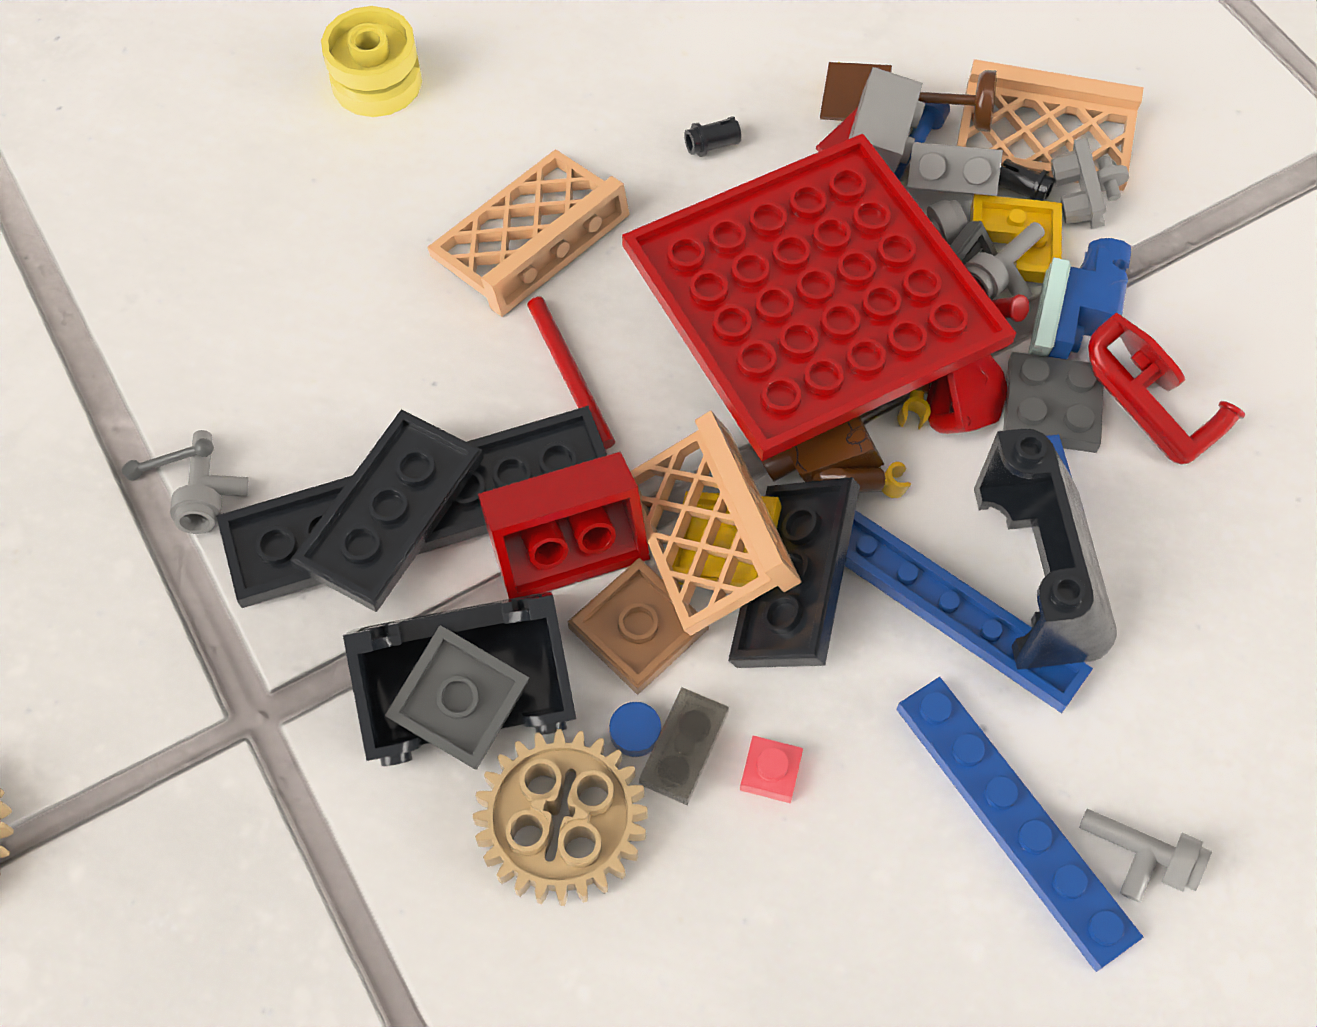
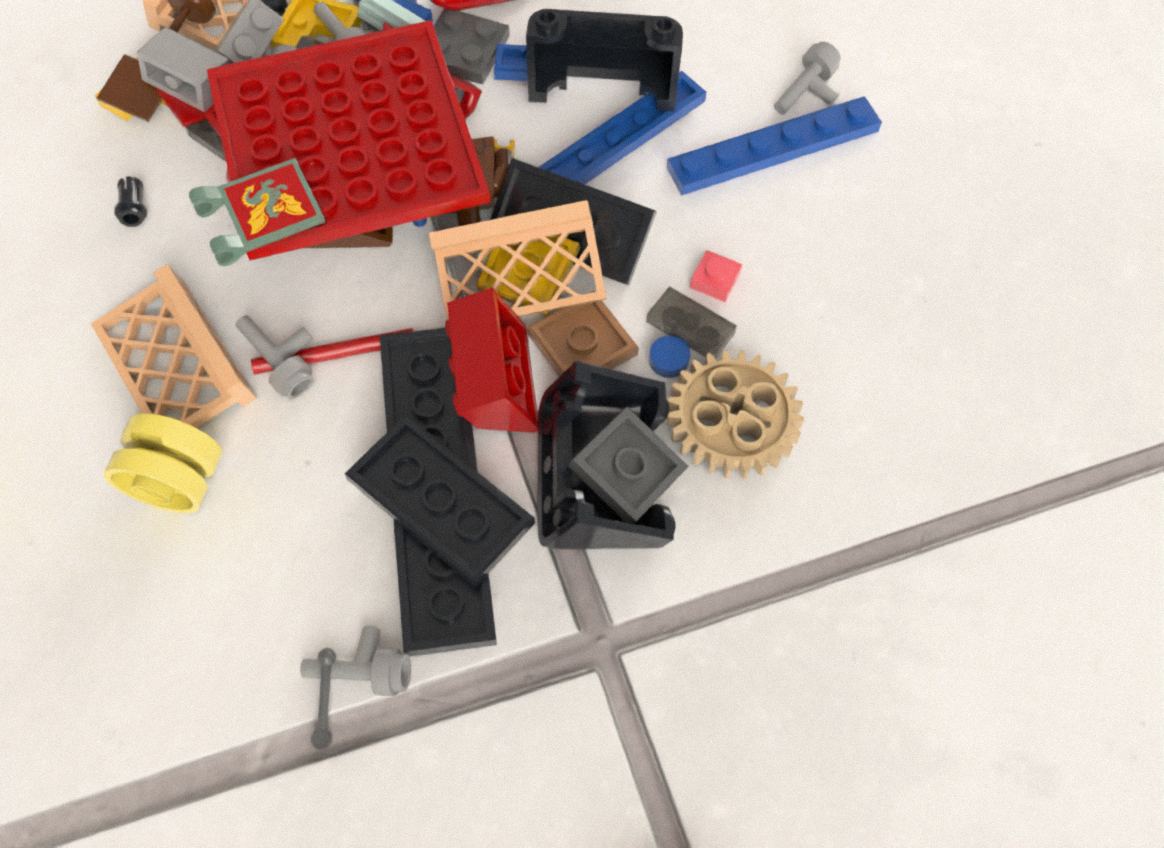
camera: 80 degrees left, 0 degrees up
none -> light yellow wheel [104,413,223,513]
none -> flag [189,158,325,267]
none -> light grey piece [235,315,314,399]

